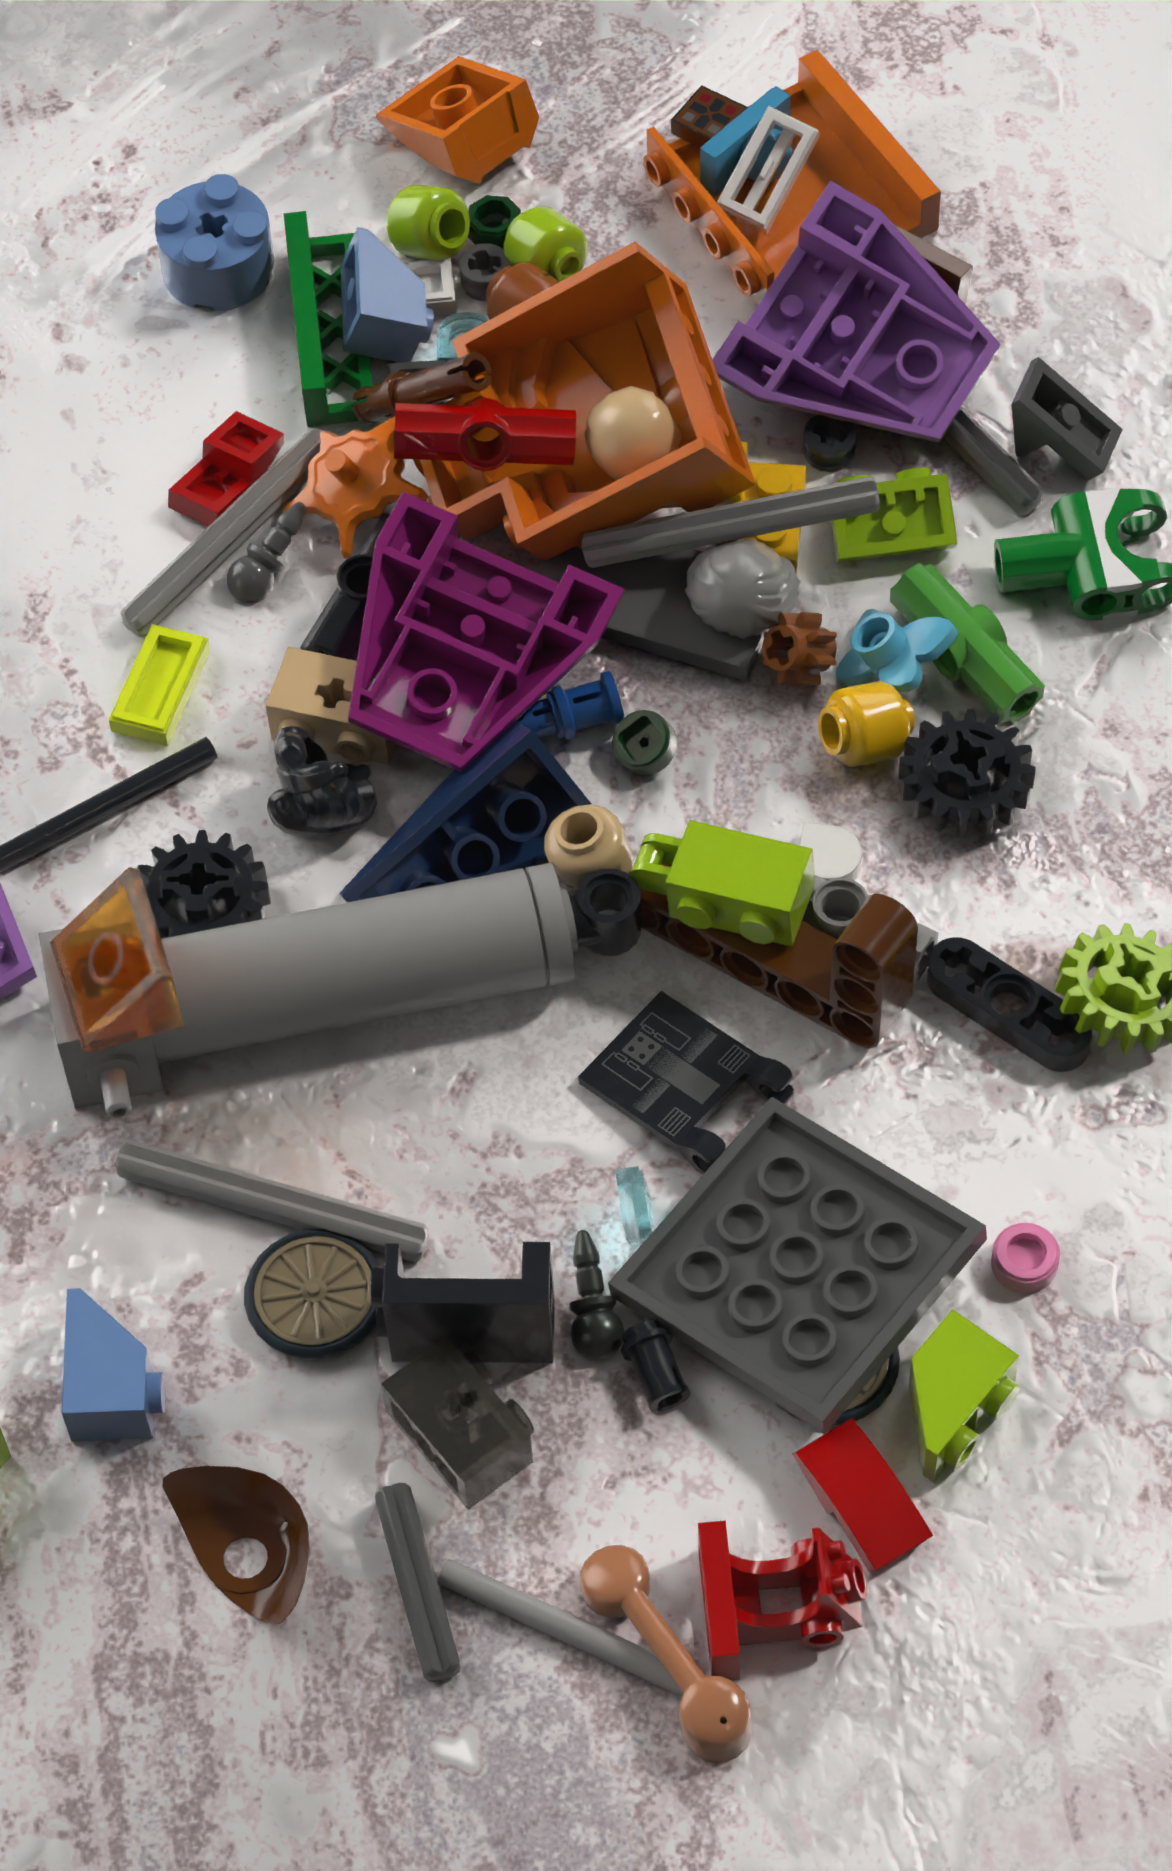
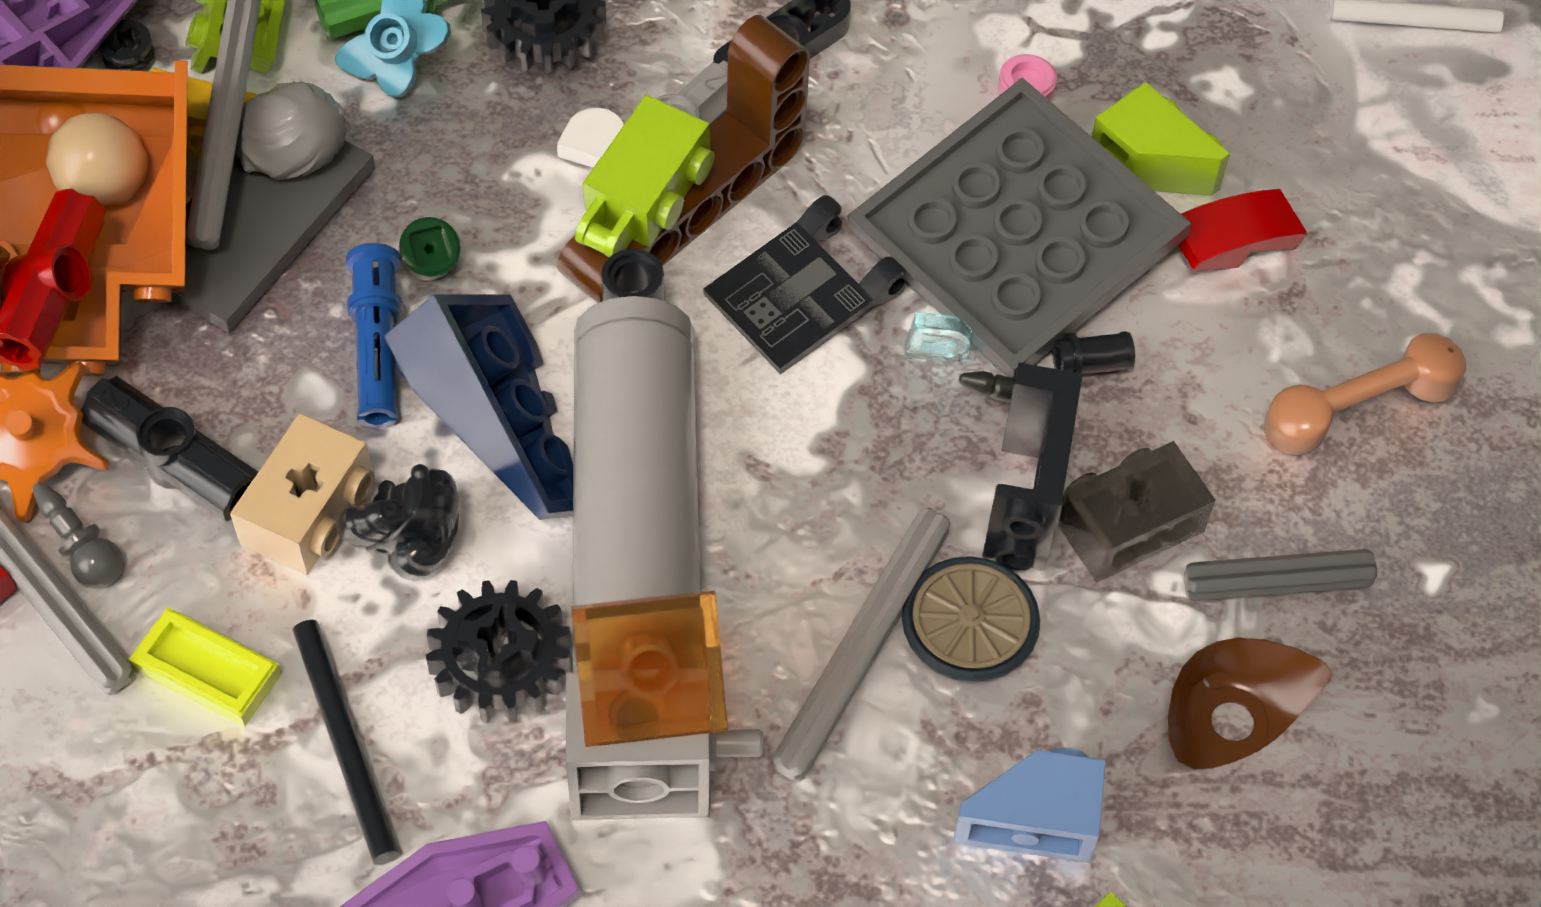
camera: 85 degrees left, 0 degrees up
magenta wedge [348,492,625,772] -> none
light grey bar [438,1559,683,1696] -> none
tan head [544,804,632,892] -> none
red tile [698,1520,867,1680] -> none
dark orange gear [762,612,837,685] -> none
yellow head [818,681,915,767] -> none

